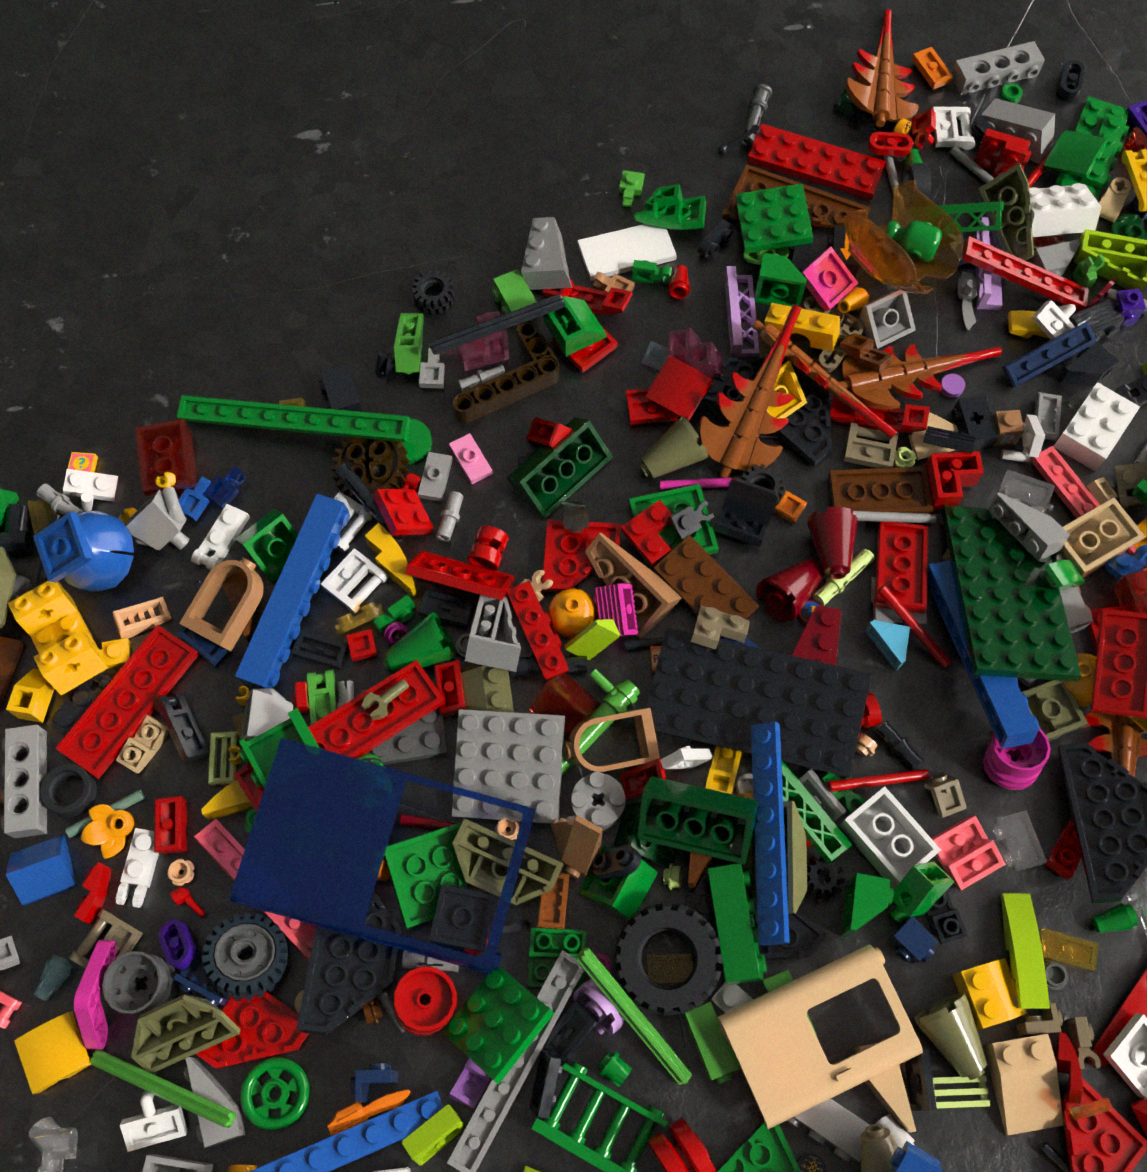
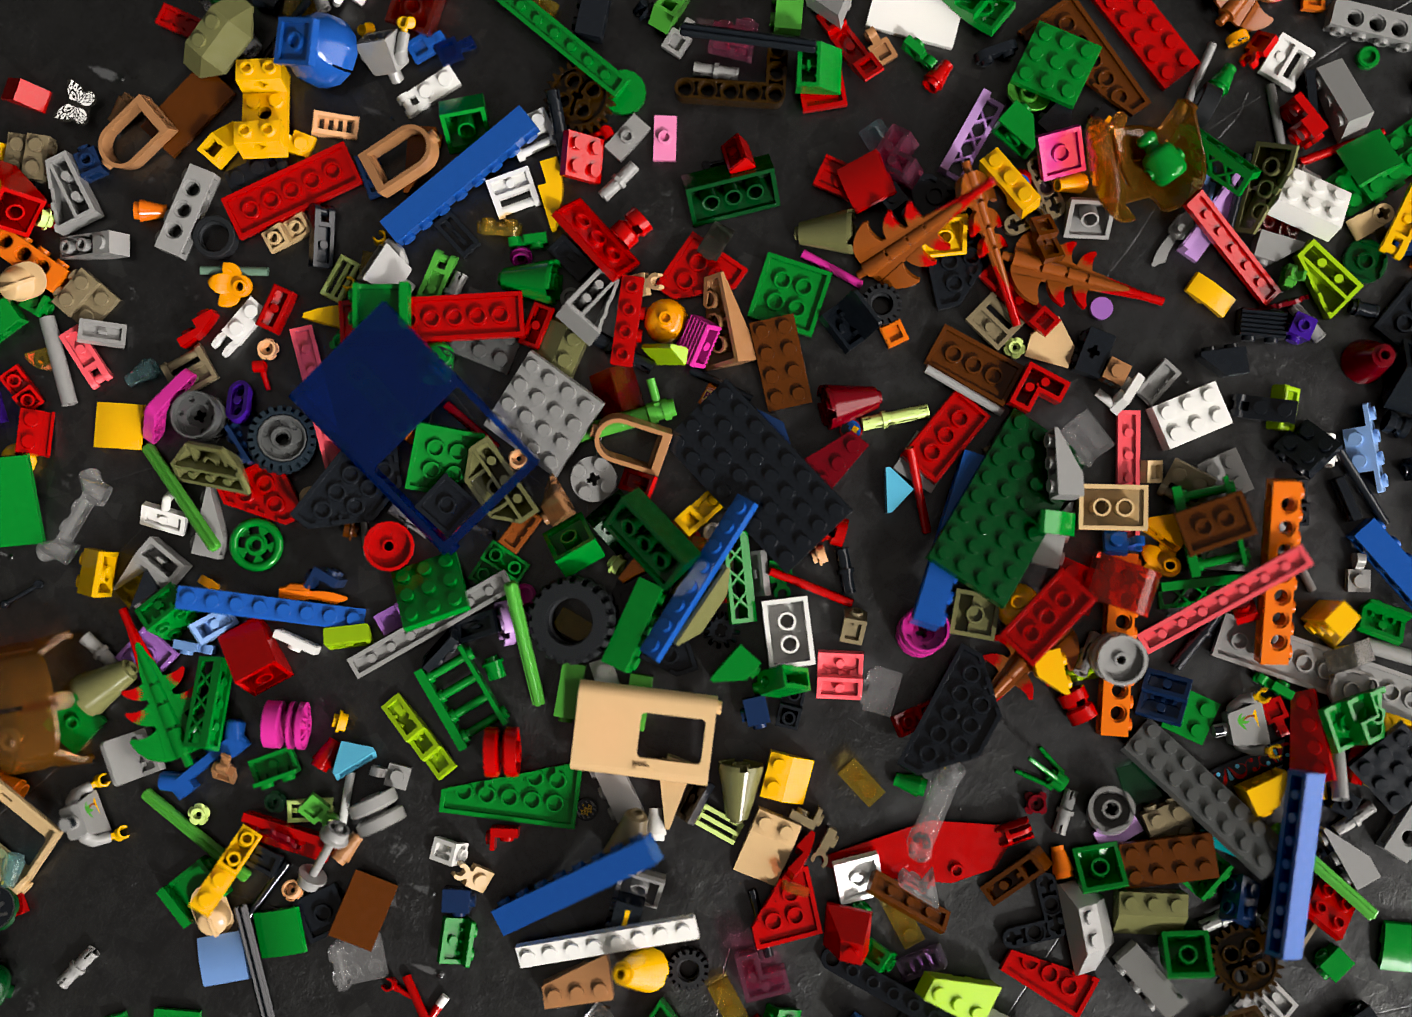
camera: 30 degrees right, 20 degrees up
blue slope [5,835,77,905] -> none
red plate [292,681,310,715] -> none
red plate [346,629,378,662] -> none
olive bar [362,679,409,720] -> none
black plate [591,845,641,880] -> none
red plate [621,500,673,567] -> none
white plate [660,746,712,769] -> none
black plate [667,501,714,540] -> none
dark tan plate [691,605,750,650] -> none
dark red cone [807,507,858,579] -> none
red plate [868,132,913,156] -> none
black tile [923,426,977,453] -> none
lime slope [1001,893,1050,1009] -> none
dark blue tile [1002,321,1098,387] -> none
white plate [1032,300,1076,339] -> none
dark grey plate [1044,961,1068,990] -> none

